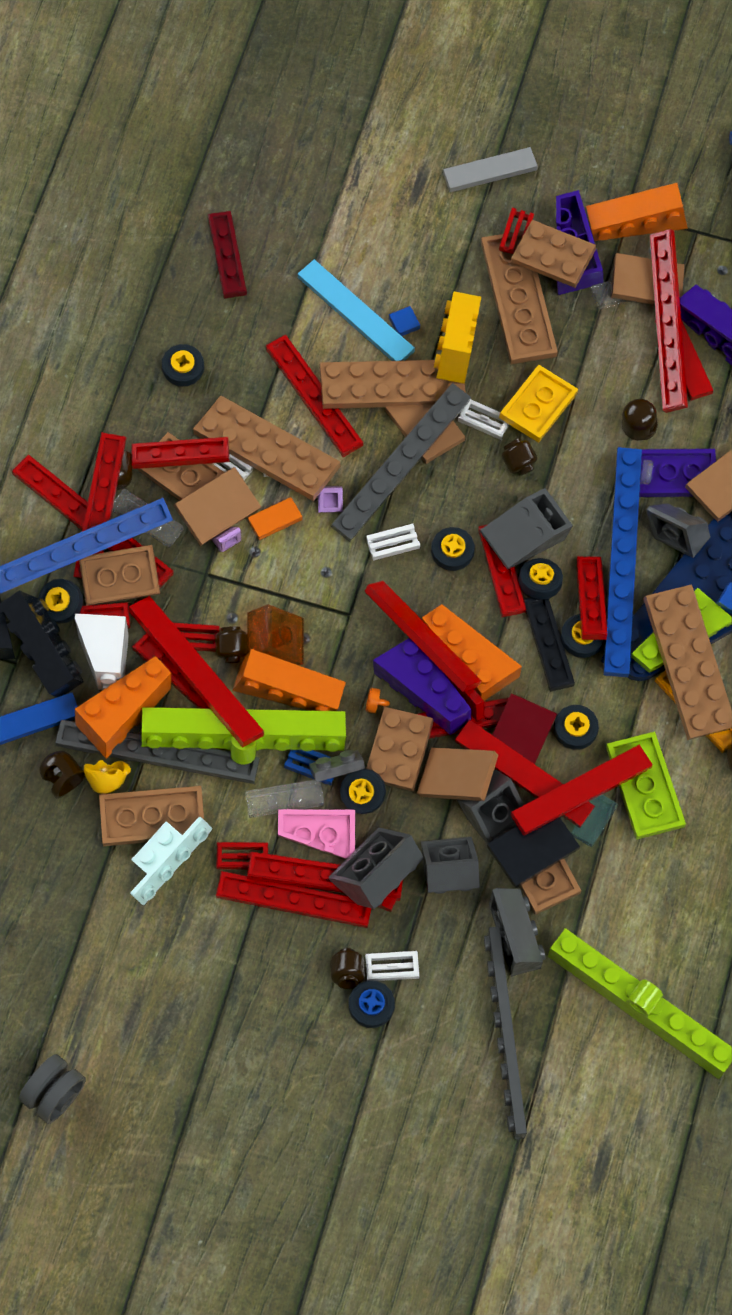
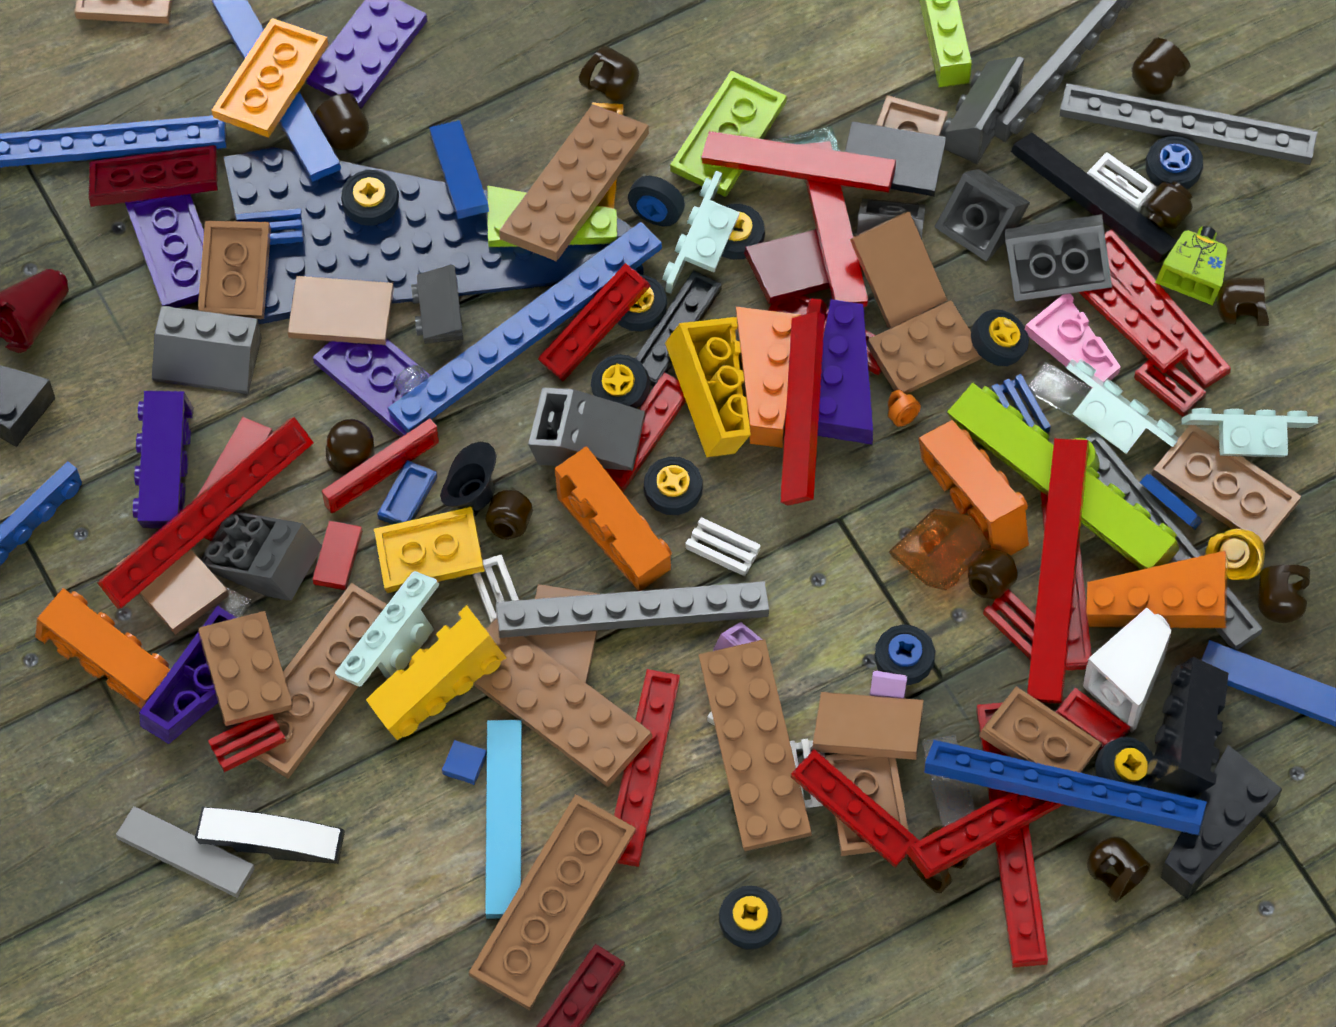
camera: 130 degrees left, 5 degrees down
orange tile [248,497,302,540] -> none
flat silver plate [309,750,365,782] -> none
none -> white slope [195,807,345,864]
none -> dark grey slope [200,511,322,601]
none -> tile [312,521,363,590]
none -> red tile [322,419,439,514]
none -> light aqua bracket [335,571,439,687]
none -> tile [377,460,437,525]
none -> black piece [440,441,497,517]
none -> medium nougat plate [469,794,636,1010]
none -> orange wedge [555,446,672,591]
none -> black wheel [628,176,685,227]
none -> light aqua bracket [662,171,740,294]
none -> yellow wedge [665,317,751,457]
none -> black wheel [874,624,936,686]
none -> black tile [1011,132,1177,263]
none -> plate [1060,83,1317,165]
none -> light aqua bracket [1066,359,1178,453]
none -> dark brown helmet [1087,837,1151,903]
none -> dark brown helmet [1132,38,1191,95]
none -> blue tile [1139,474,1203,530]
none -> lime torso [1155,226,1228,305]
none -> dark brown helmet [1217,278,1269,326]

